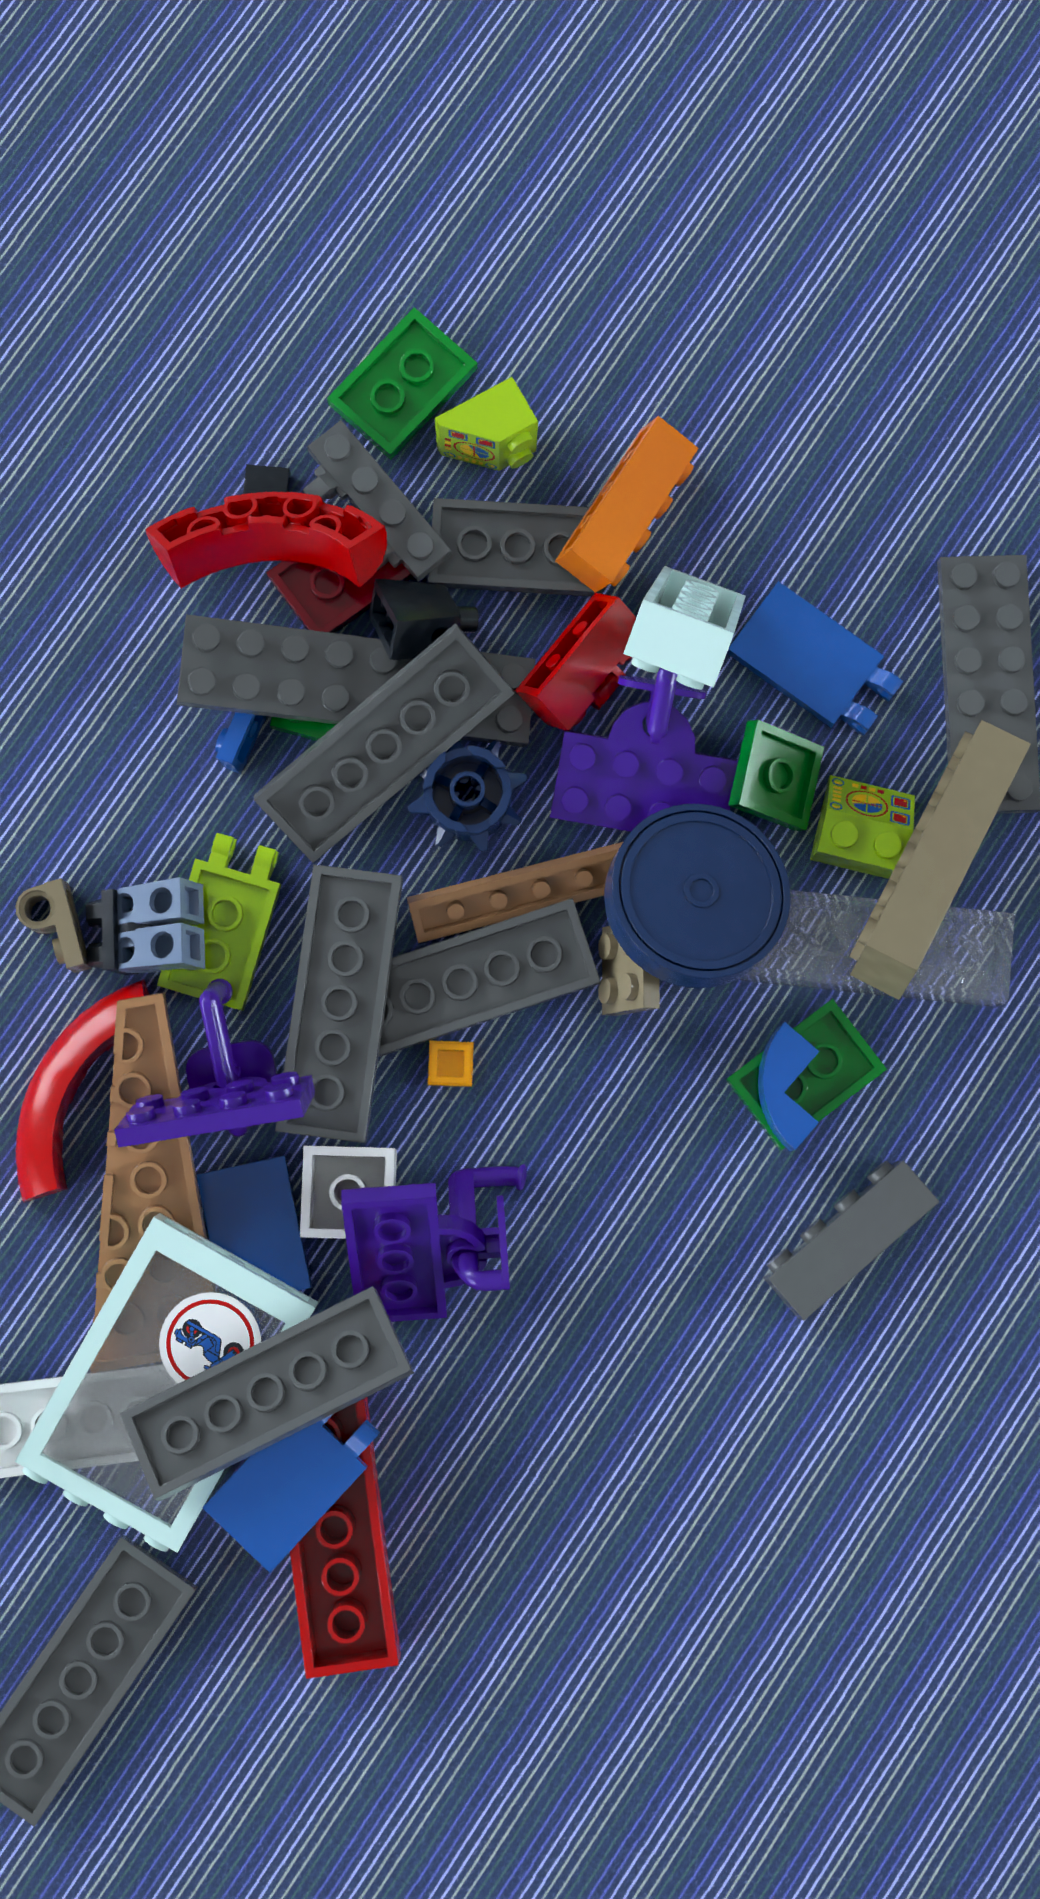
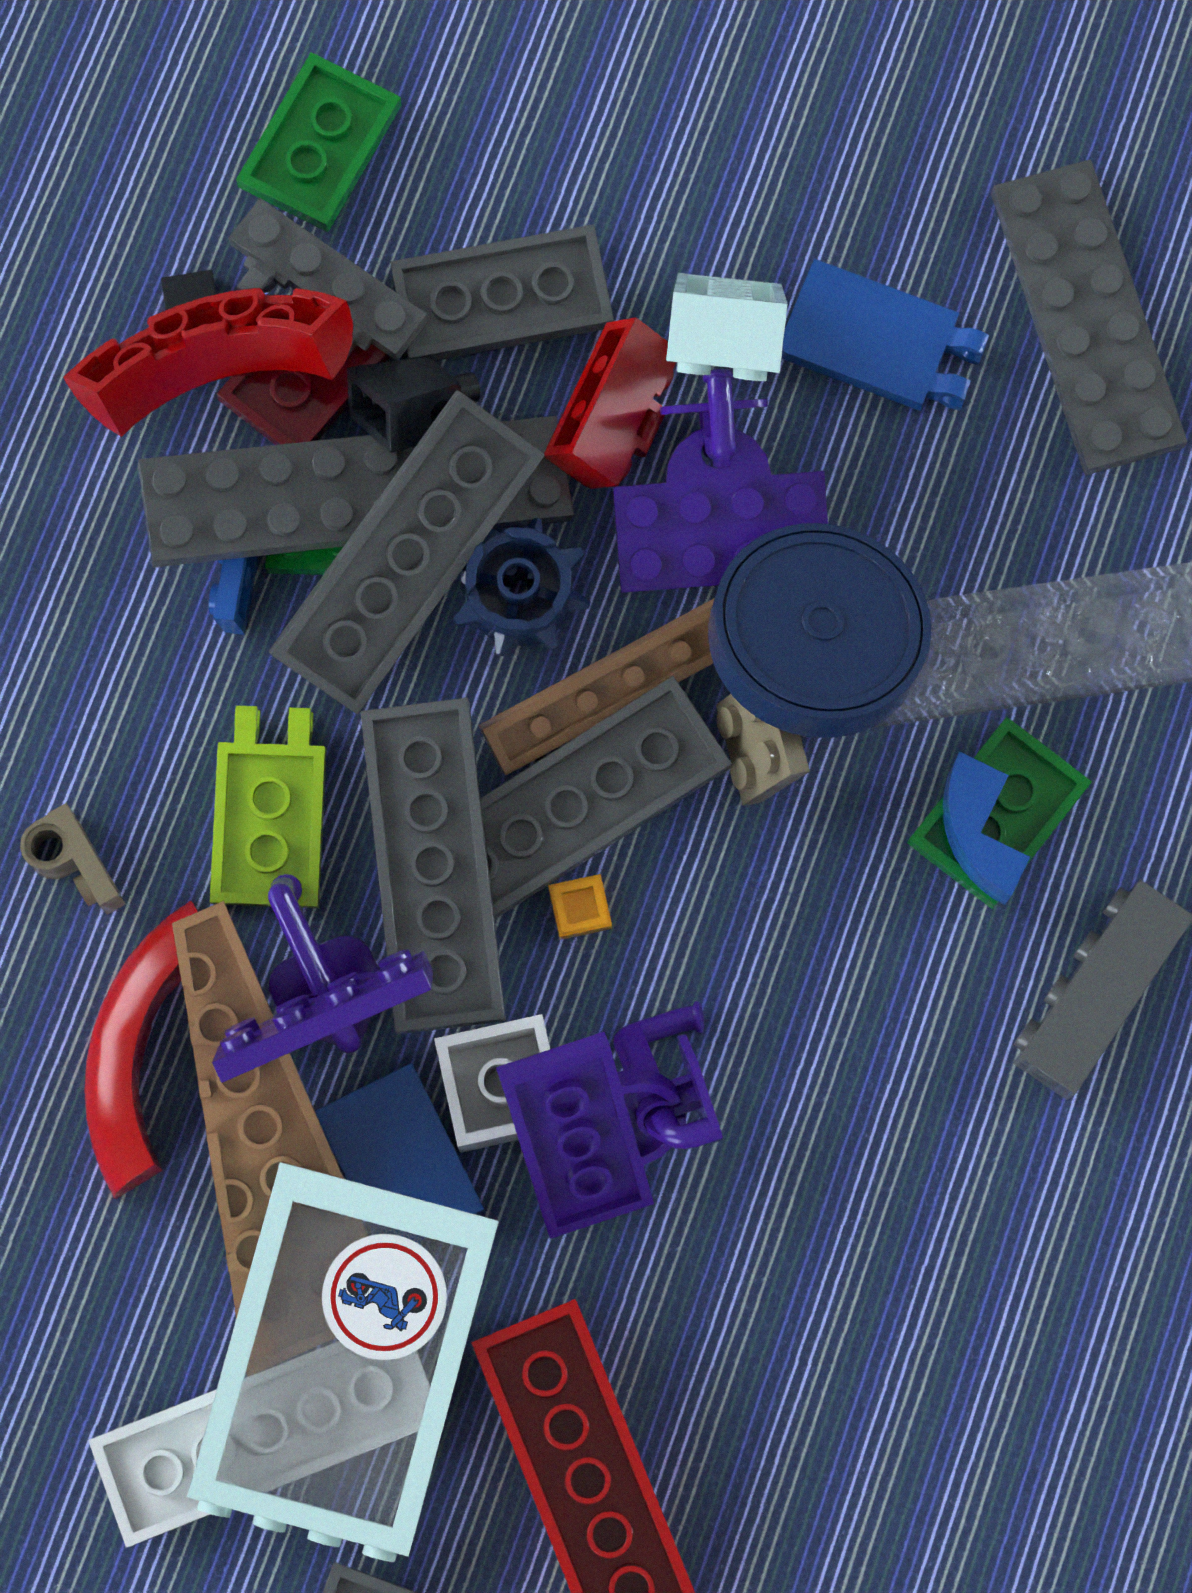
camera: 10 degrees left, 5 degrees down
sand blue hips [85,877,205,975] -> none
dark grey plate [120,1286,414,1501] -> none
blue tile [202,1414,380,1573] -> none
lime slope [435,377,538,471] -> none
orange brick [555,416,699,593] -> none
green plate [729,720,824,831] -> none
lime slope [810,775,915,879] -> none
dark tan brick [849,720,1031,1000] -> none

